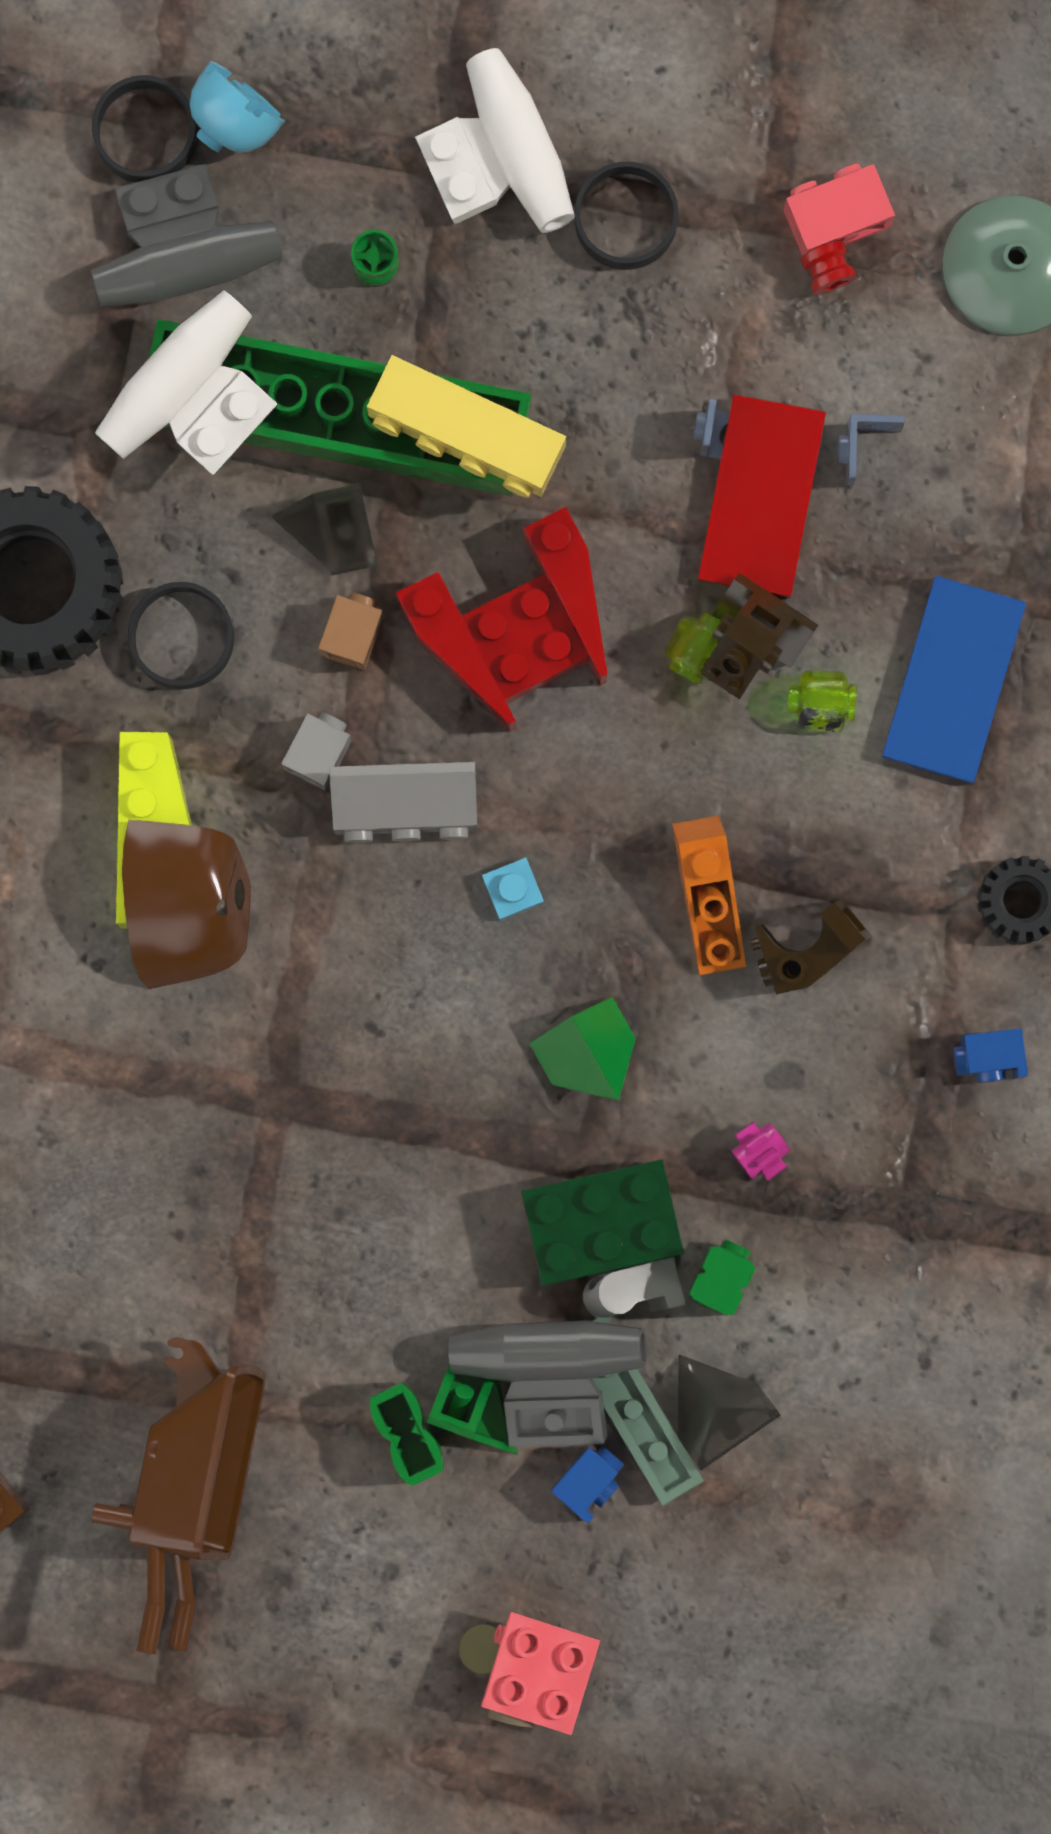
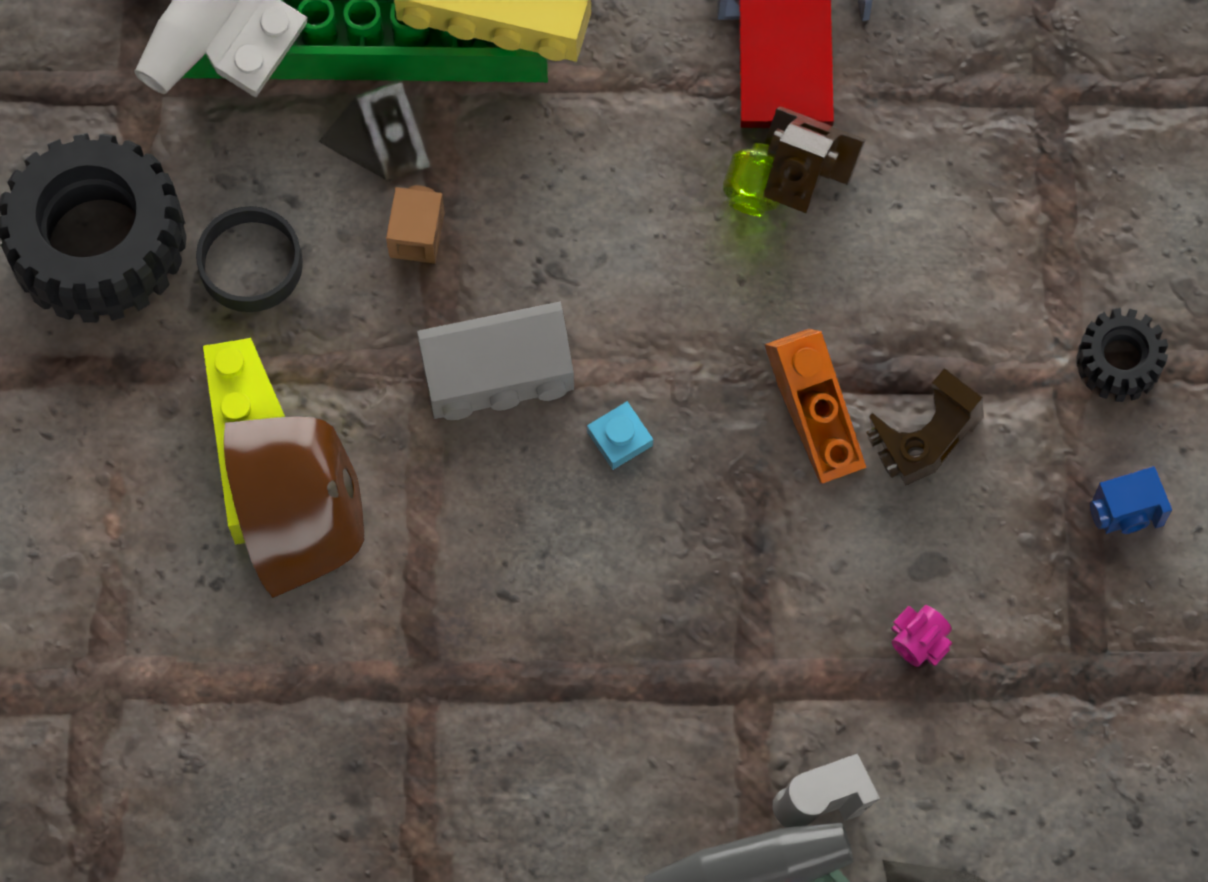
camera: 10 degrees left, 15 degrees down
light grey brick [281,712,352,791] -> none
red wedge [396,506,608,732] -> none
dark green brick [521,1159,684,1286] -> none
green slope [529,997,636,1101] -> none
green brick [686,1239,756,1316] -> none
clear neon green head [787,669,857,733] -> none
blue tile [881,575,1027,785] -> none

